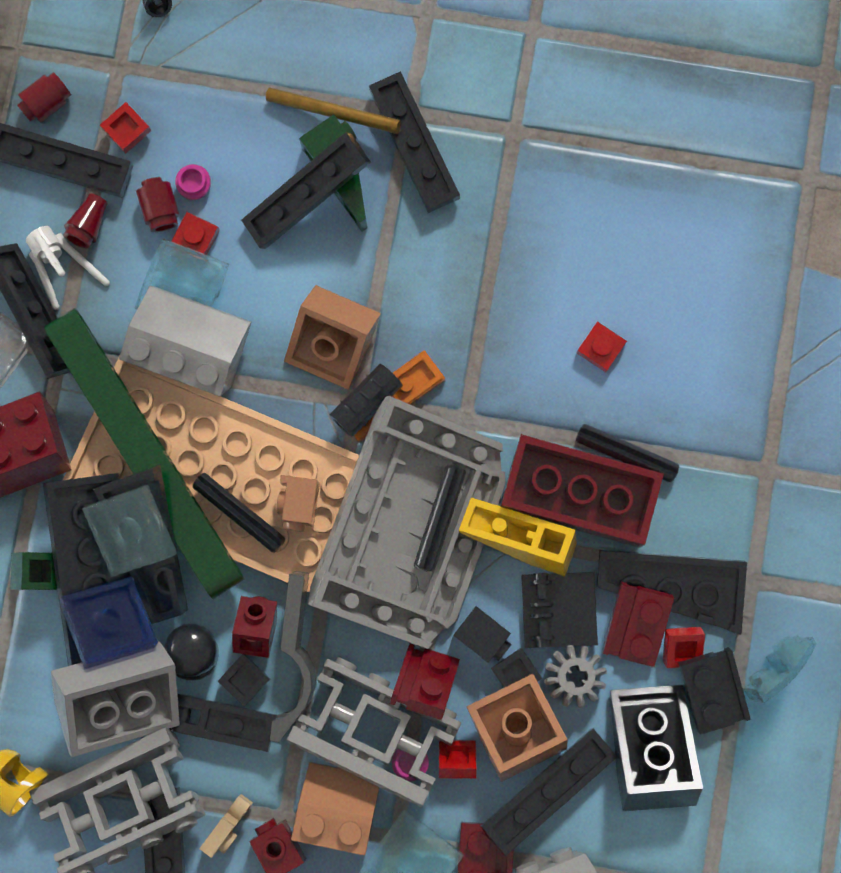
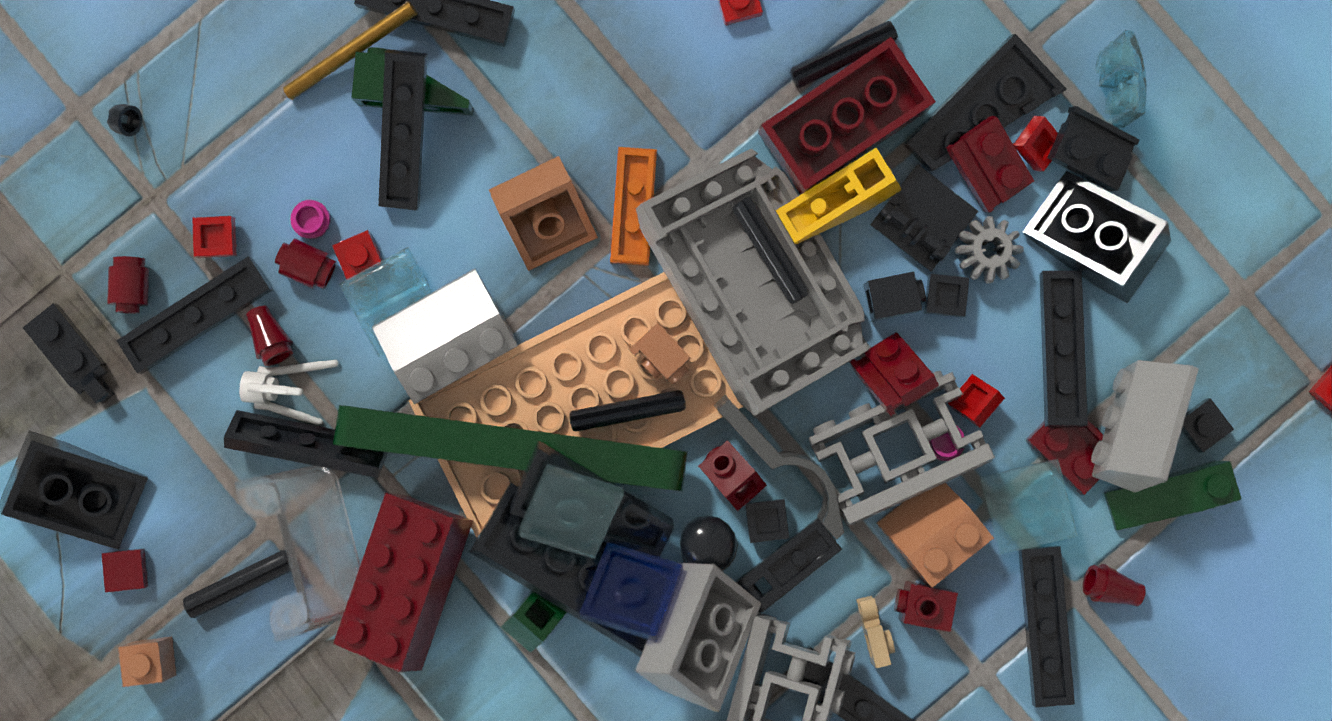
camera: 55 degrees left, 5 degrees up
black axle [329,364,403,437] -> none
nougat slope [466,674,568,782] -> none

